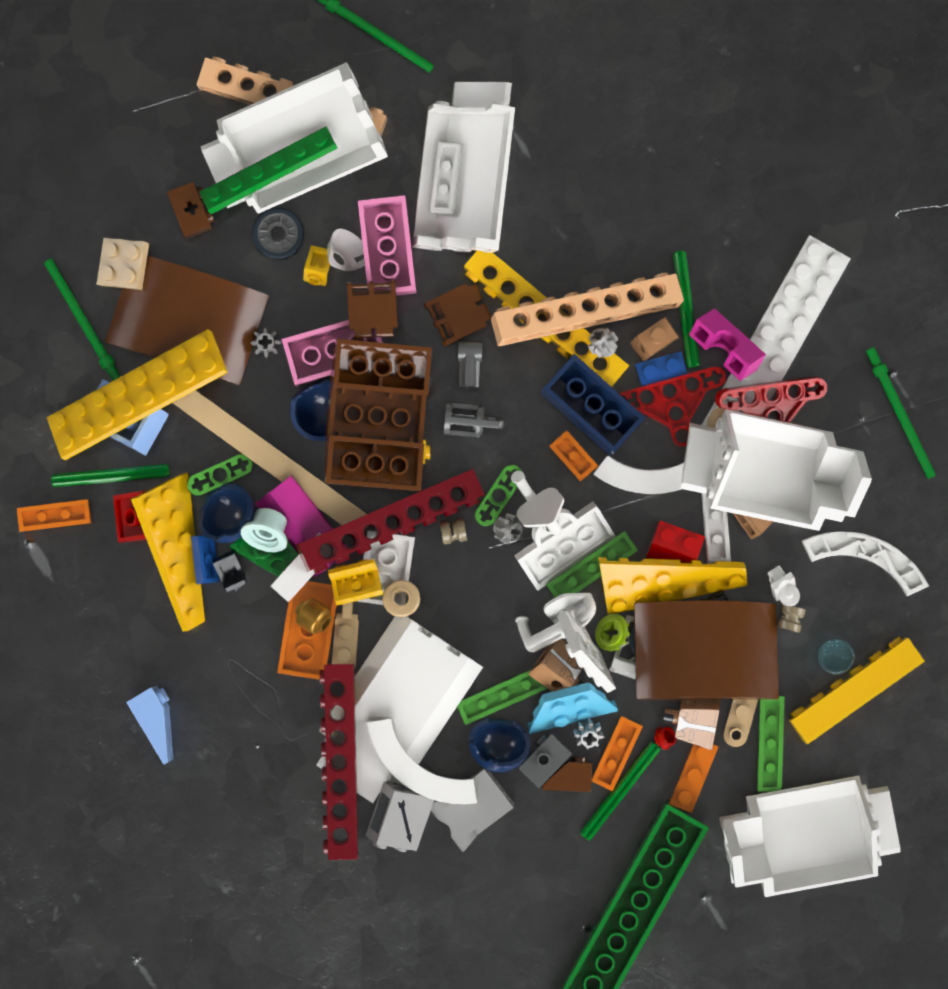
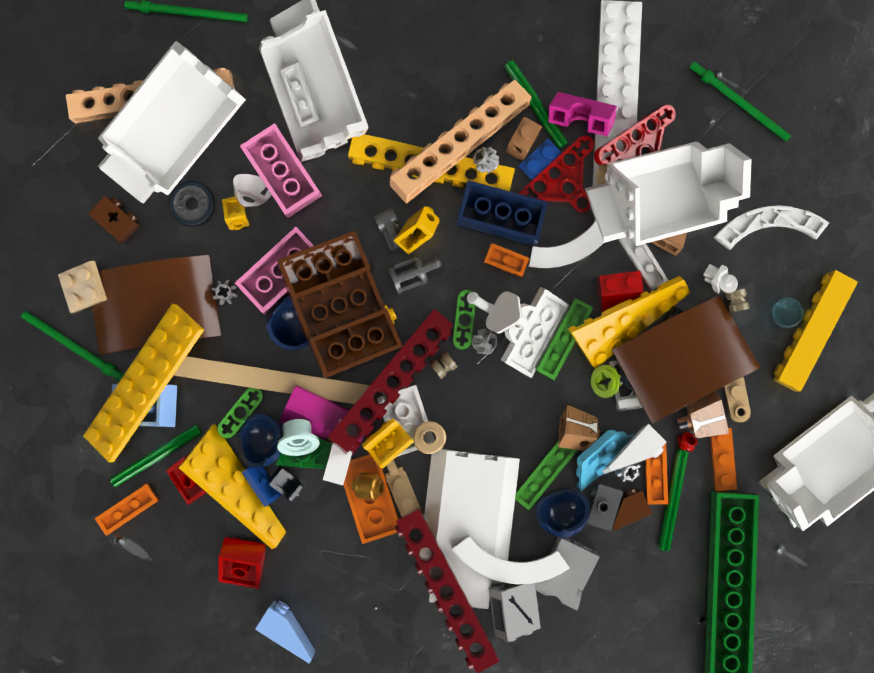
camera: 30 degrees left, 0 degrees up
green plate [199,126,338,214] -> none
reddish brown plate [347,280,398,339] -> none
reddish brown plate [423,283,492,347] -> none
white plate [515,593,616,693] -> none
bright green plate [757,696,785,792] -> none
none -> red slope [218,537,266,589]
none -> yellow torso [394,206,440,255]
none -> white slope [602,424,666,474]

